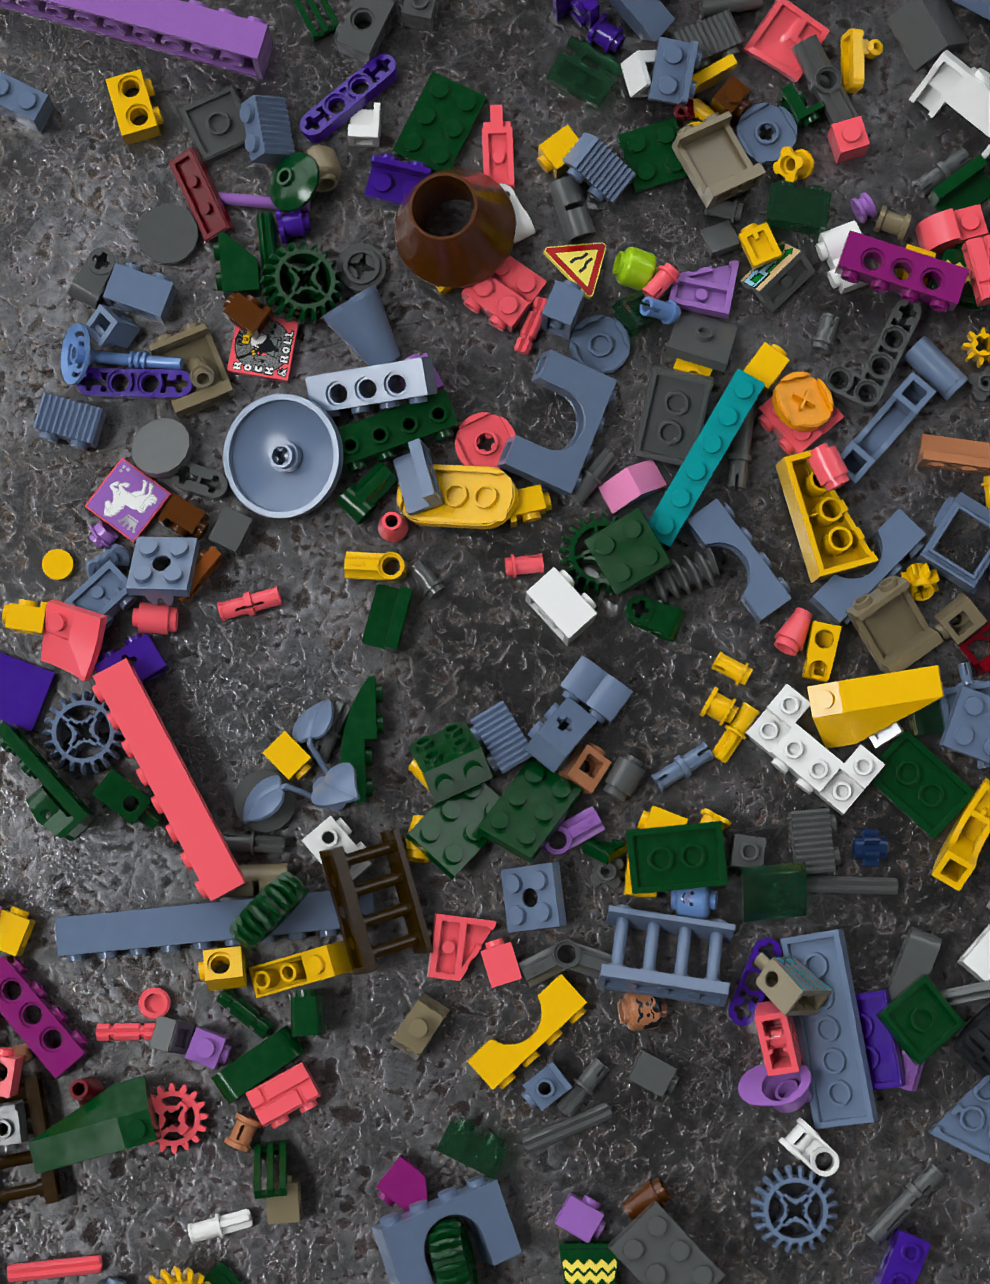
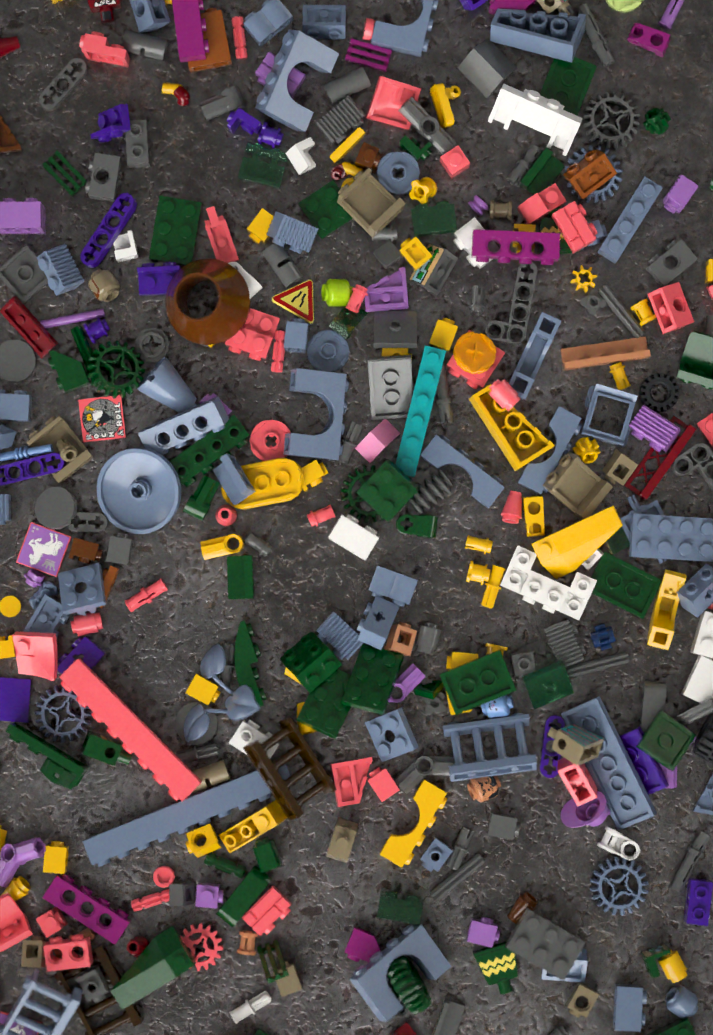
camera: 15 degrees left, 5 degrees up
reddish brown brick [223,292,274,340] -> none
dark green gear [230,871,307,949] -> none
dark green dish [269,152,320,212] -> none
medium blue pin [640,296,681,325] -> none
sand blue bracket [647,37,702,106] -> none
sand blue pin [651,741,714,792] -> none
sand blue pin [903,336,969,401] -> none

